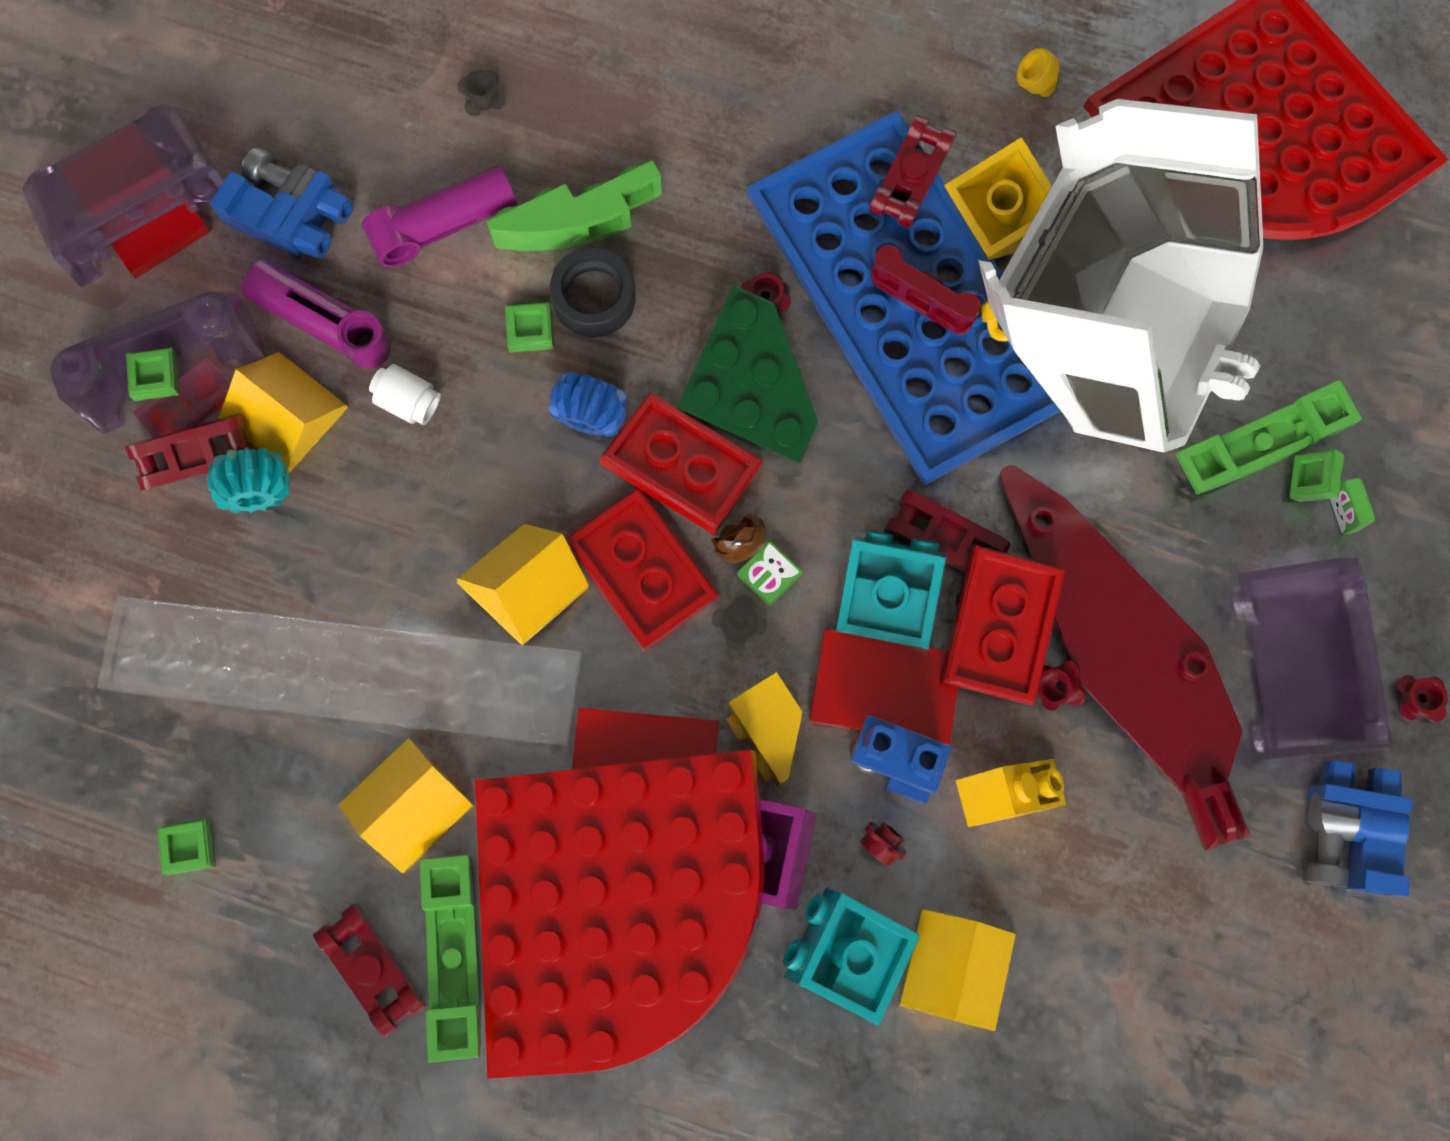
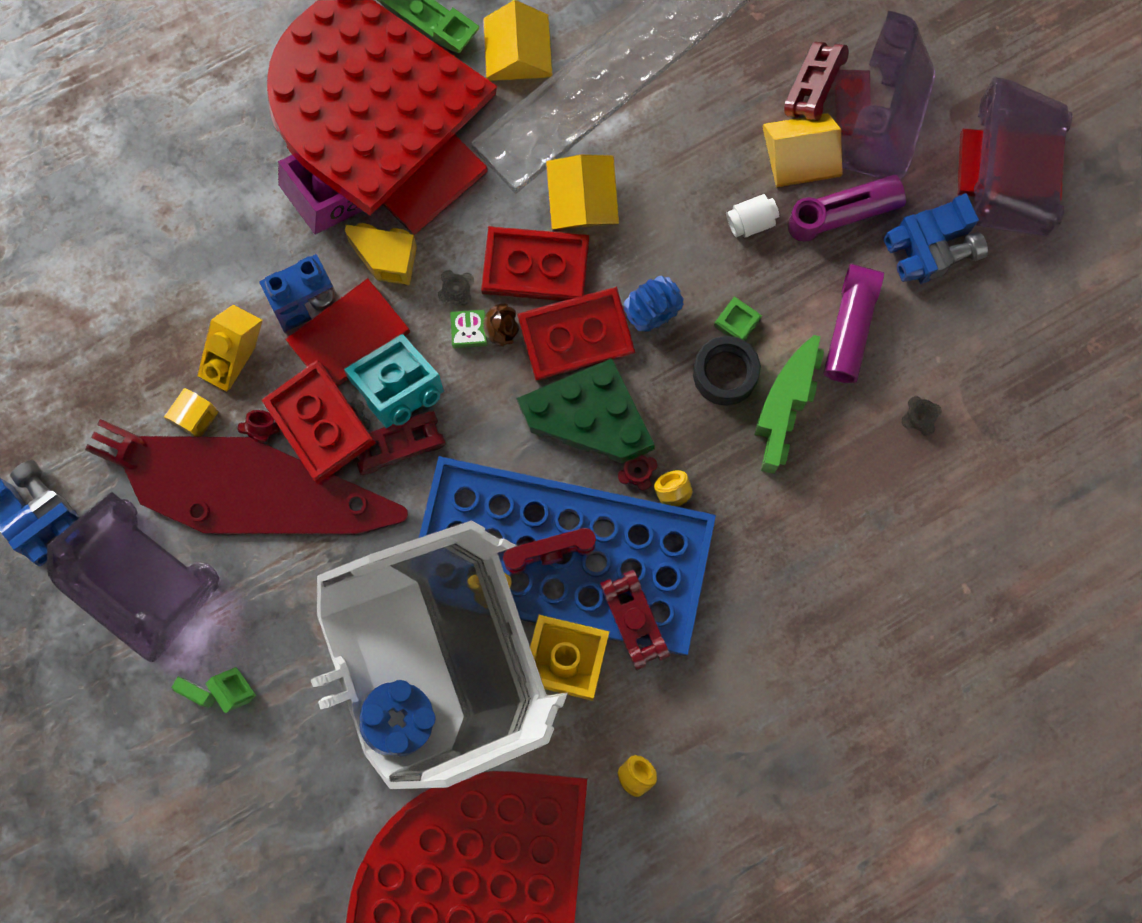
camera: 135 degrees right, 0 degrees up
bright green tile [126,347,180,401] -> none
teal gear [207,447,290,513] -> none
teal plate [783,888,920,1026] -> none
dark red plate [860,821,907,866] -> none
yellow slope [899,909,1016,1031] -> none
bright green slope [1176,380,1362,494] -> none
dark red plate [1397,675,1448,723] -> none
none -> yellow brick [164,388,219,437]
none -> blue plate [359,680,436,757]
none -> yellow tile [654,470,693,507]

